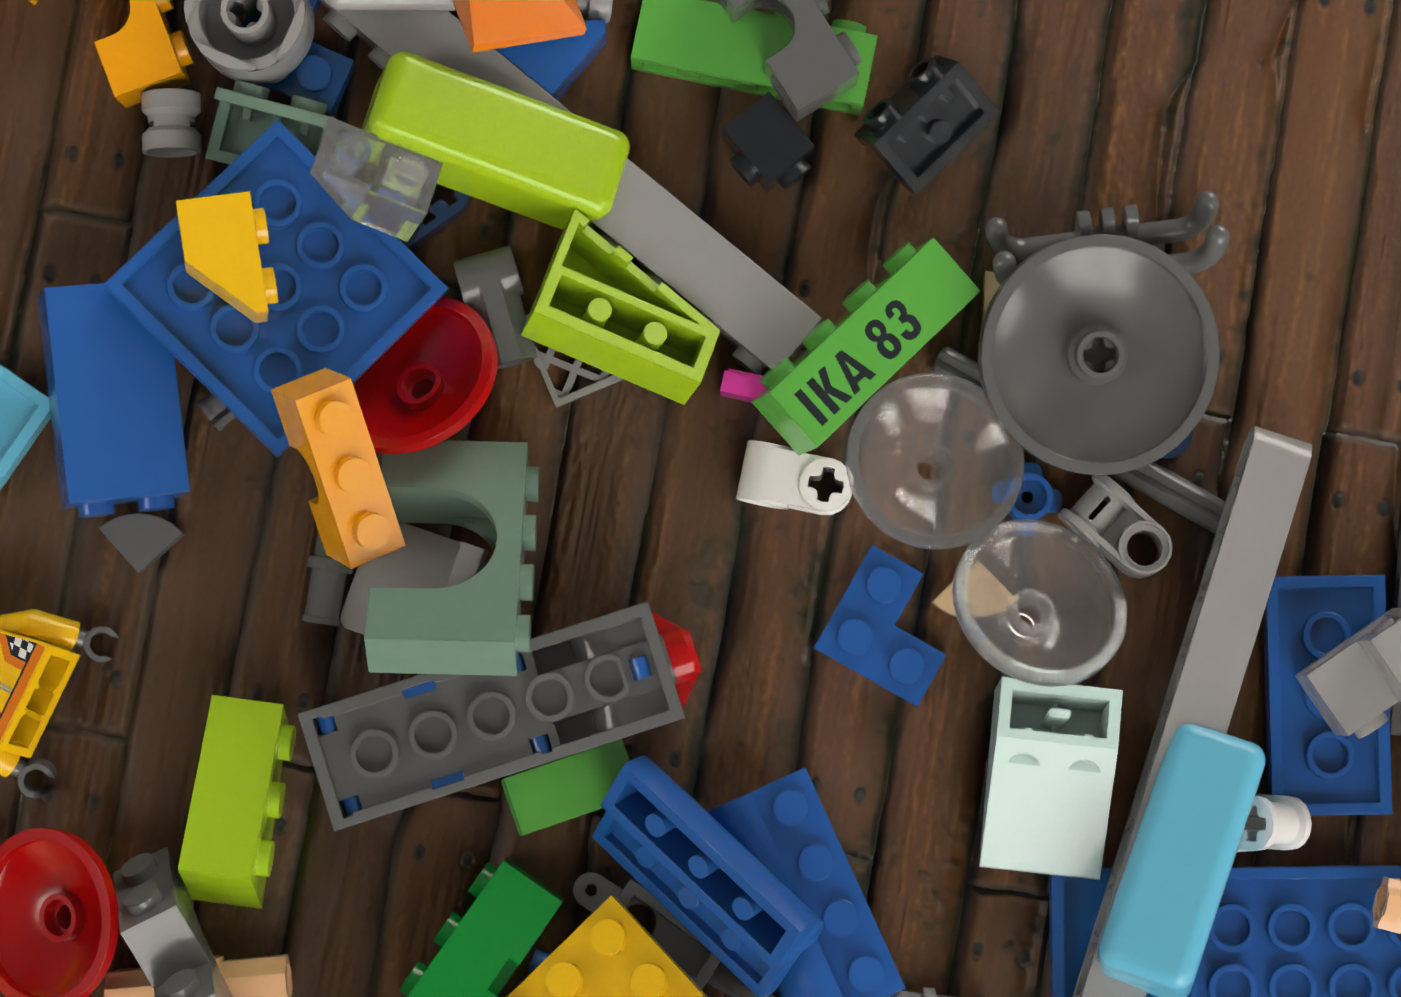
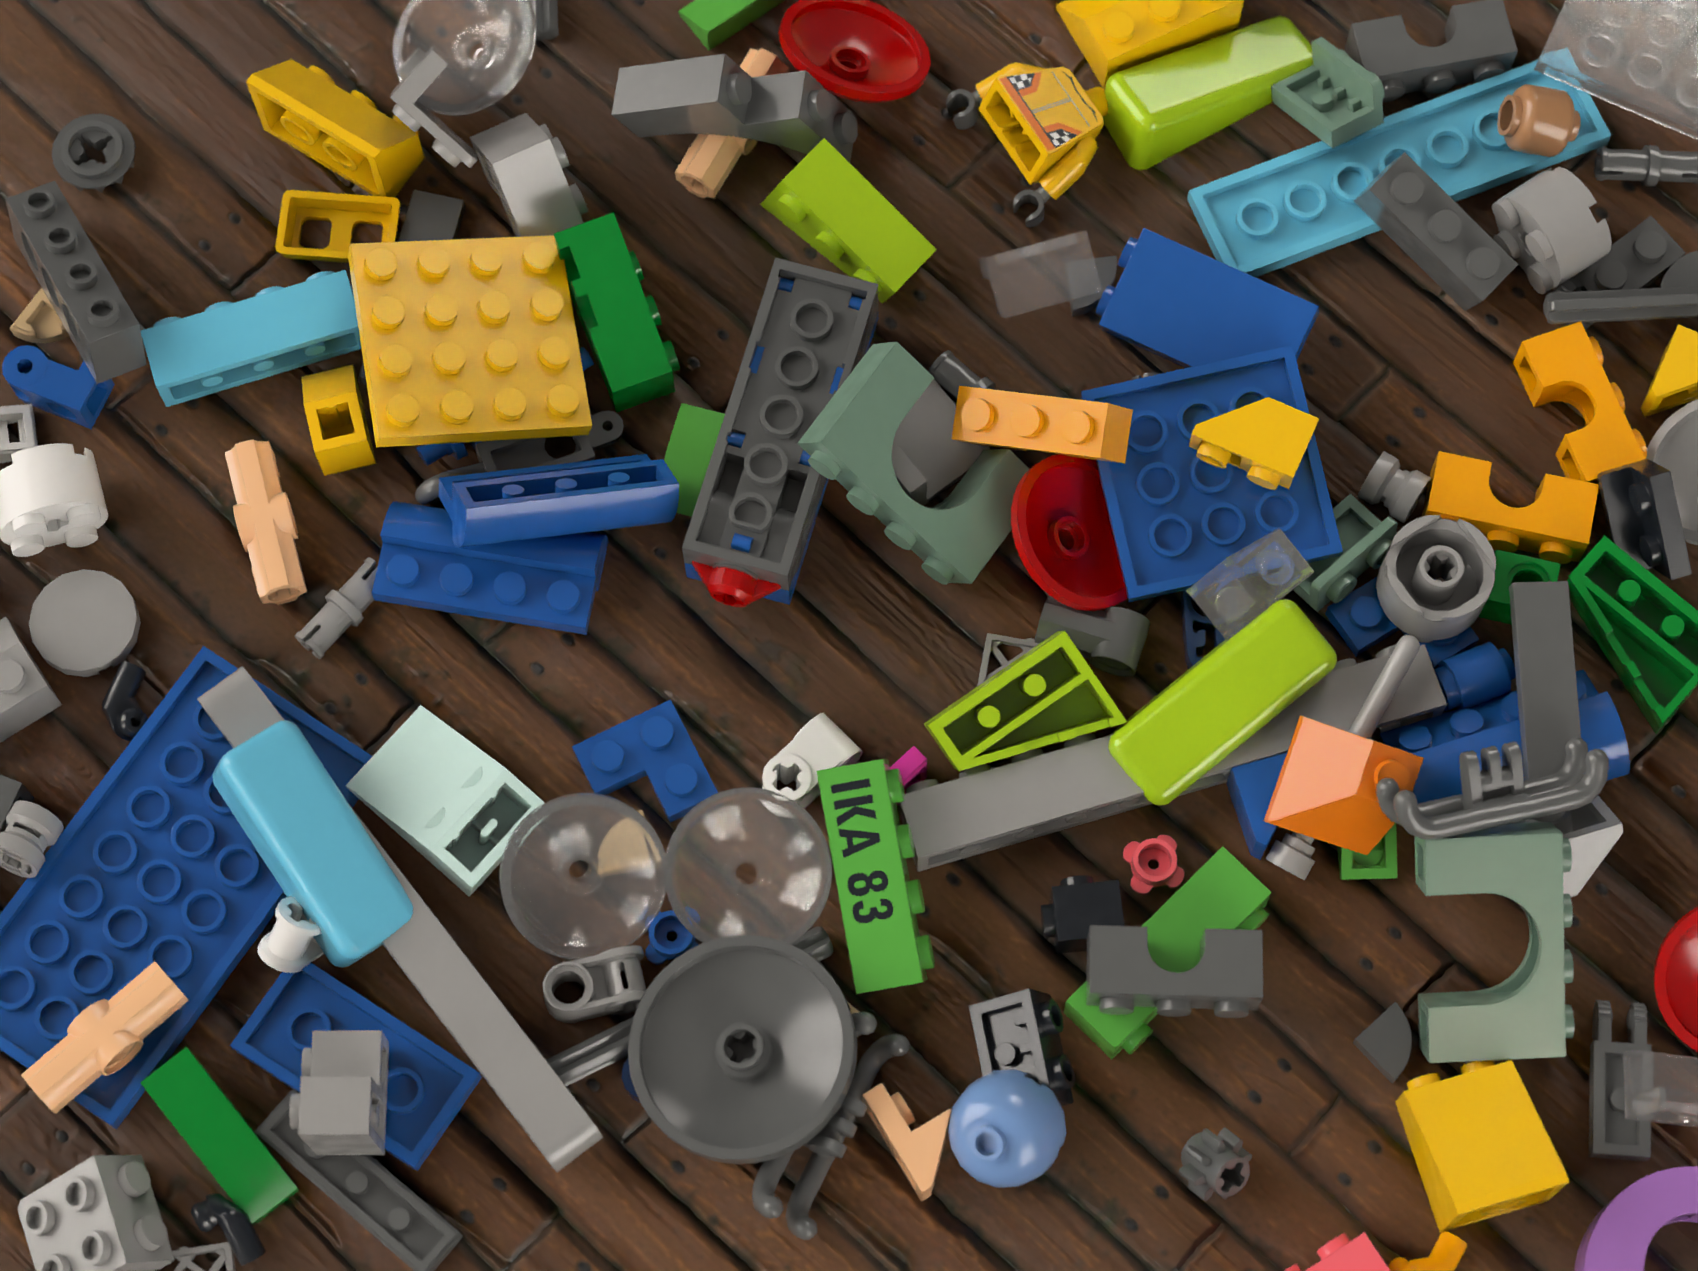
camera: 130 degrees right, 15 degrees down
none -> light nougat slope [862,1083,952,1202]
none -> medium blue cylinder [947,1069,1066,1188]
none -> clear panel [978,230,1101,318]
none -> coral plate [1123,835,1184,895]

